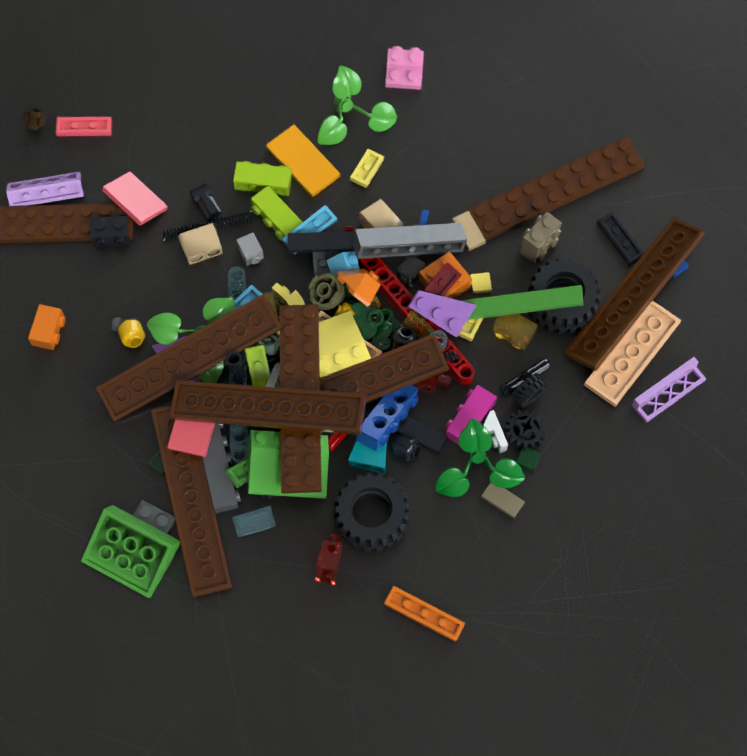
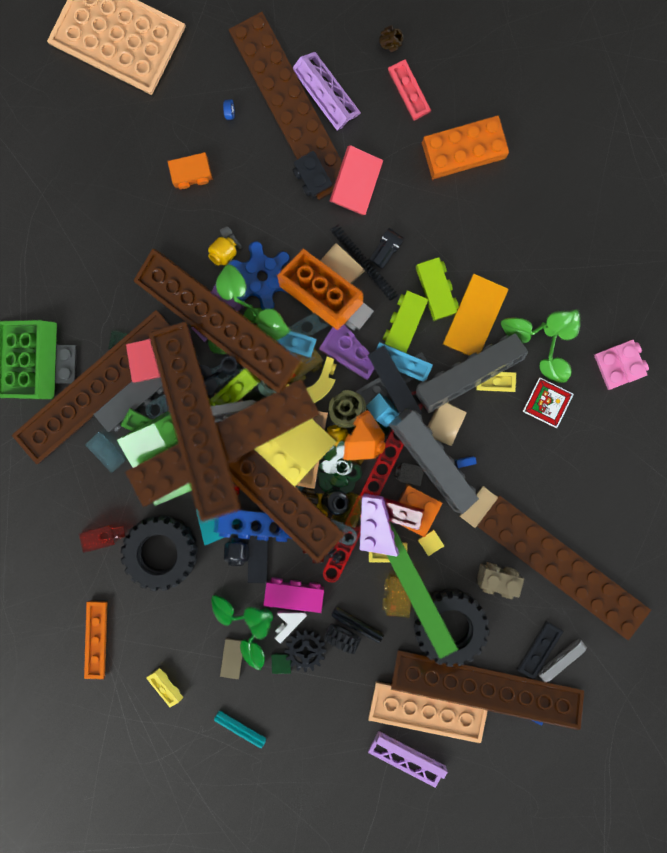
camera: 60 degrees right, 20 degrees up
none -> light yellow plate [146,668,183,707]
none -> teal axle [214,711,266,748]
none -> blue tile [223,99,235,120]
none -> blue plate [227,241,290,310]
none -> orange brick [278,249,363,330]
none -> medium lavender wing [319,324,374,380]
none -> dark grey brick [416,333,528,413]
none -> orange brick [422,115,509,179]
none -> tile [522,377,574,428]
none -> light grey beam [538,639,587,682]

